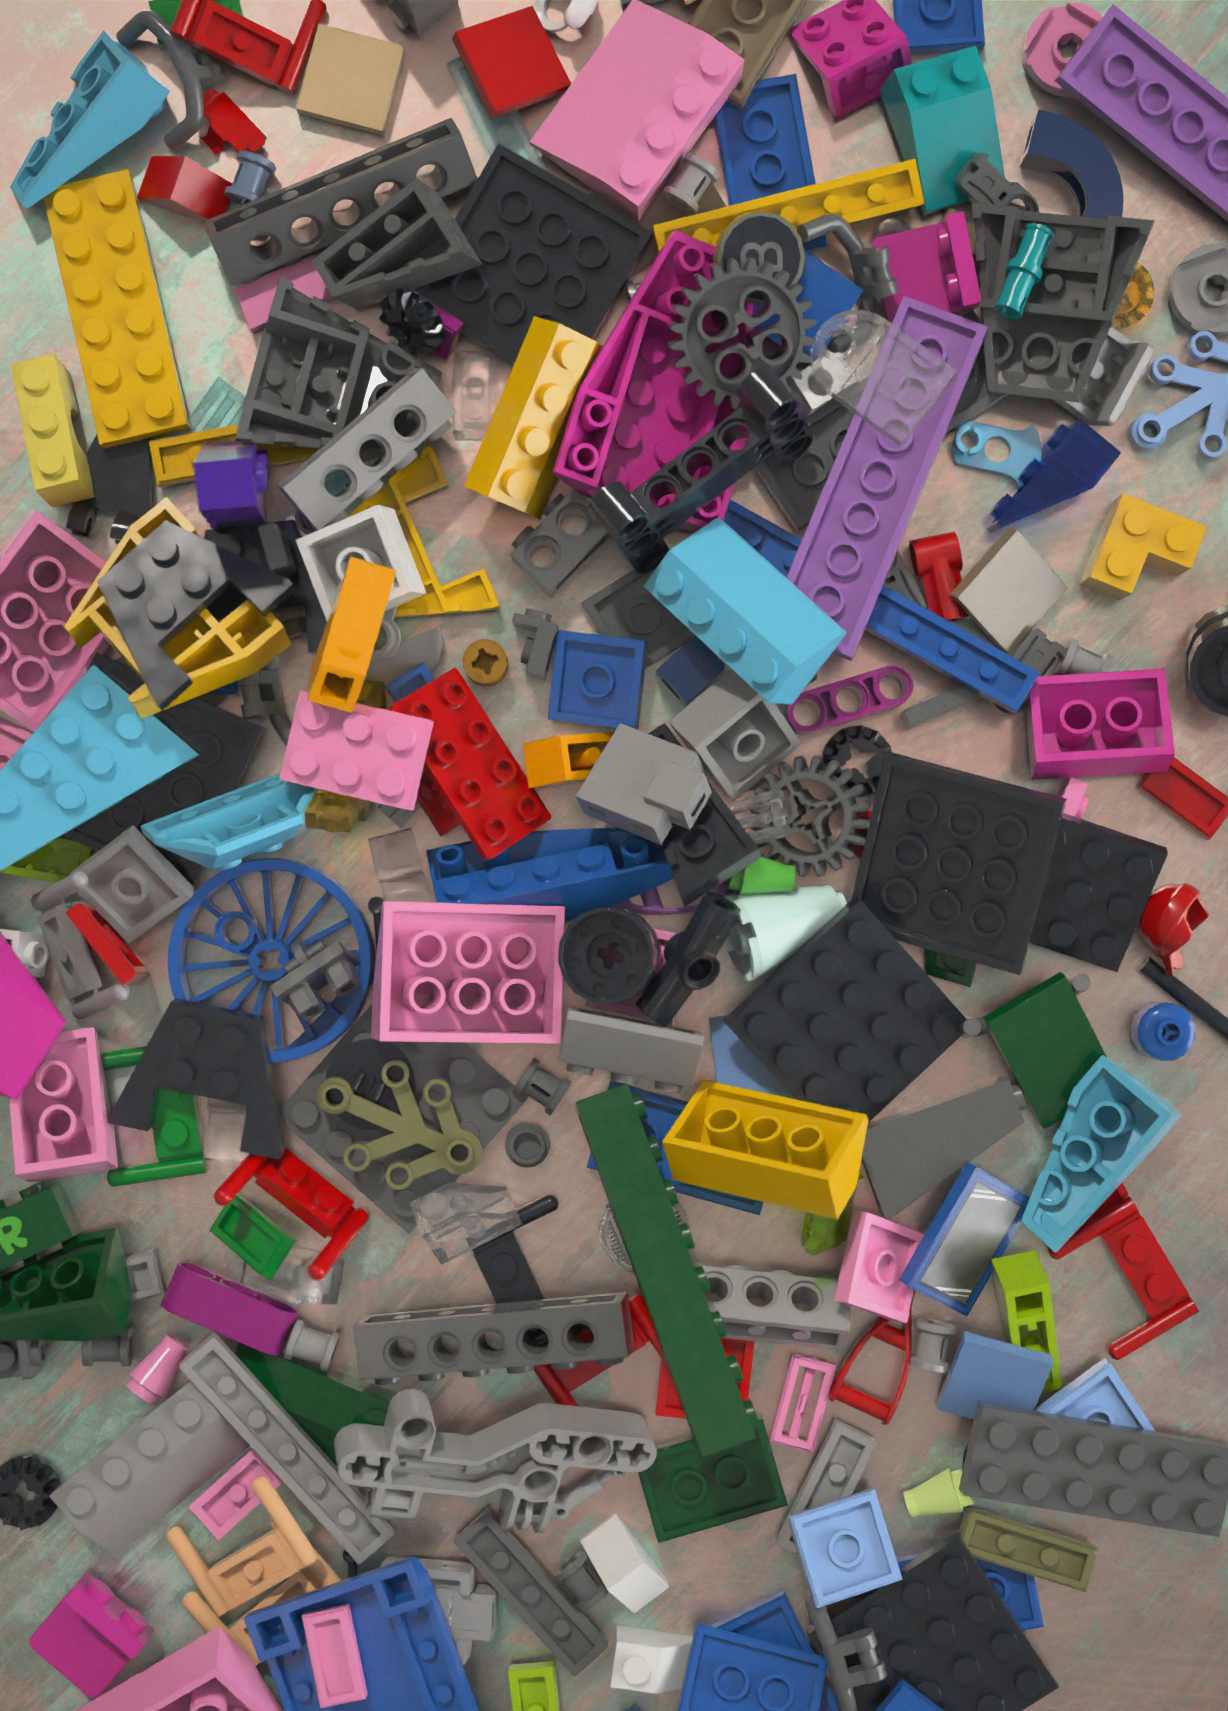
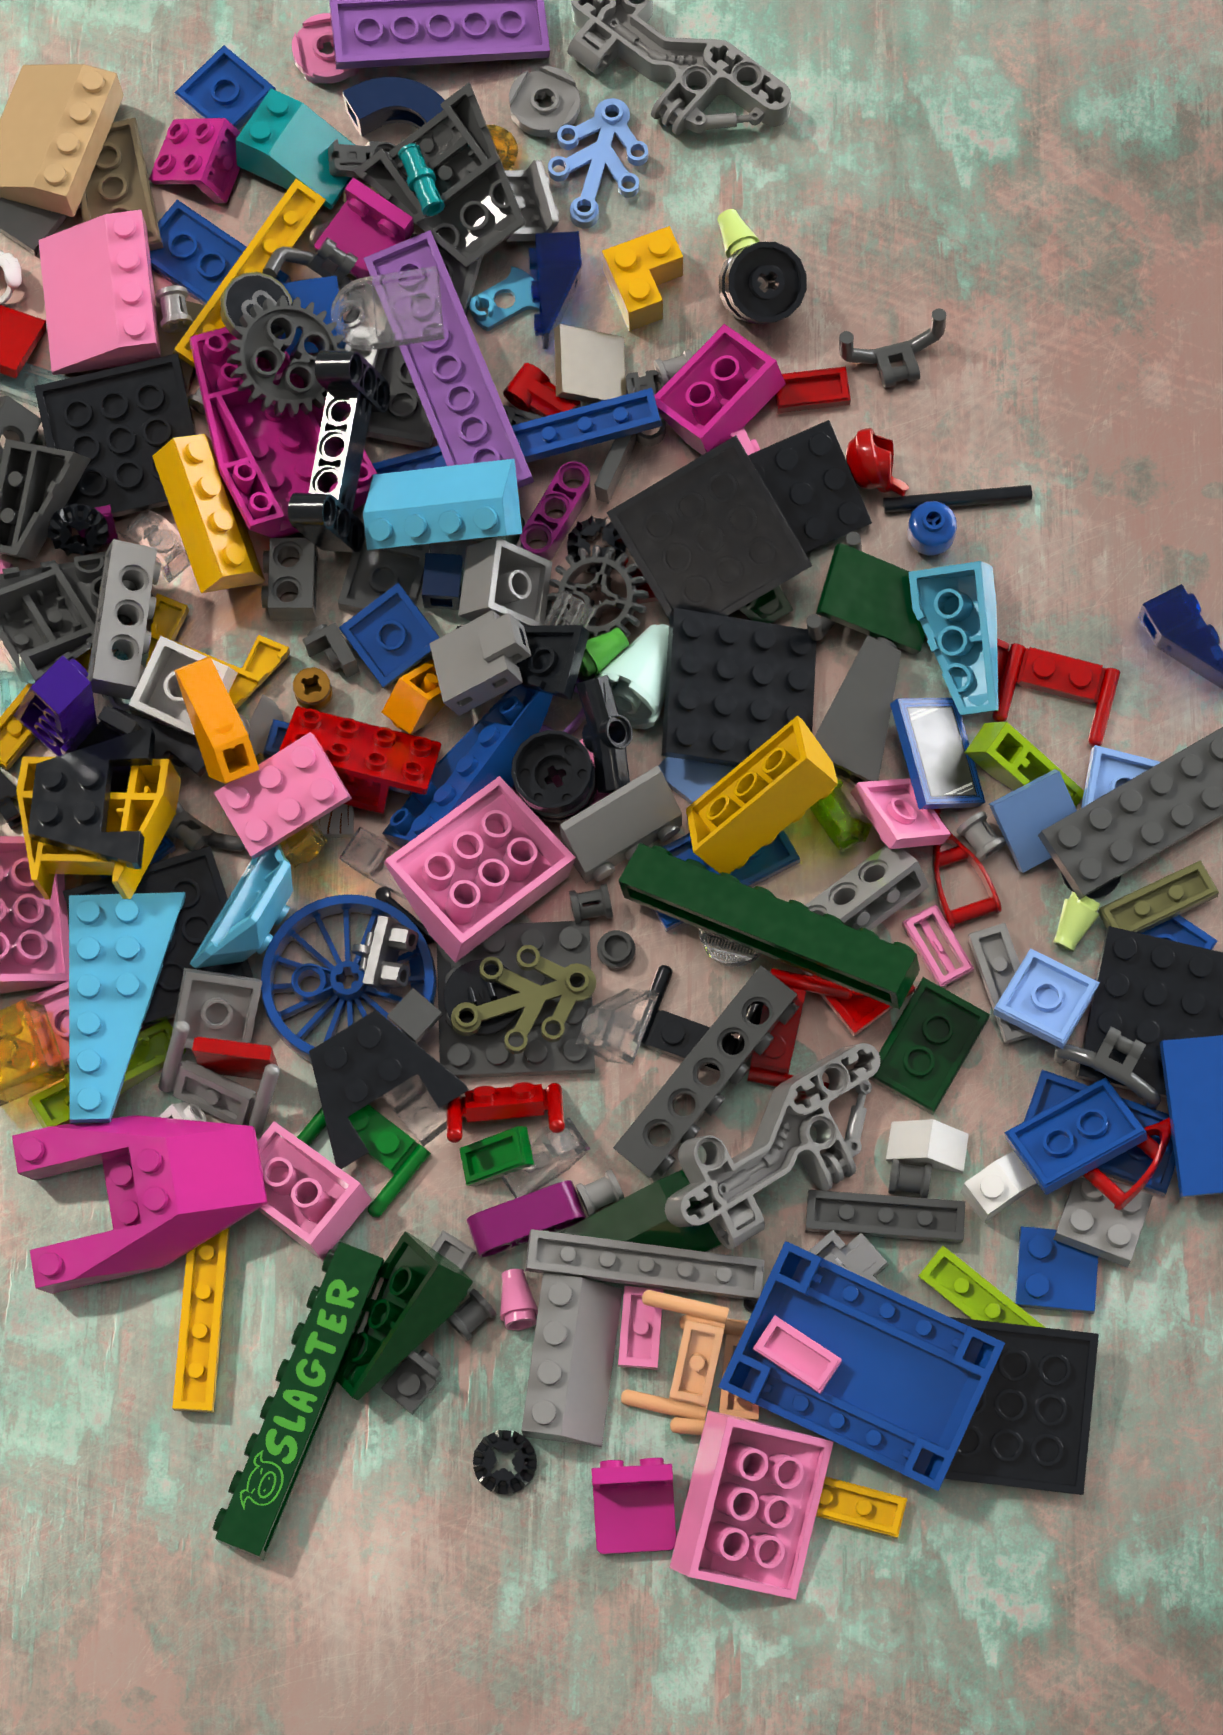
camera: 35 degrees left, 15 degrees down
none -> dark grey tile [387,988,443,1044]

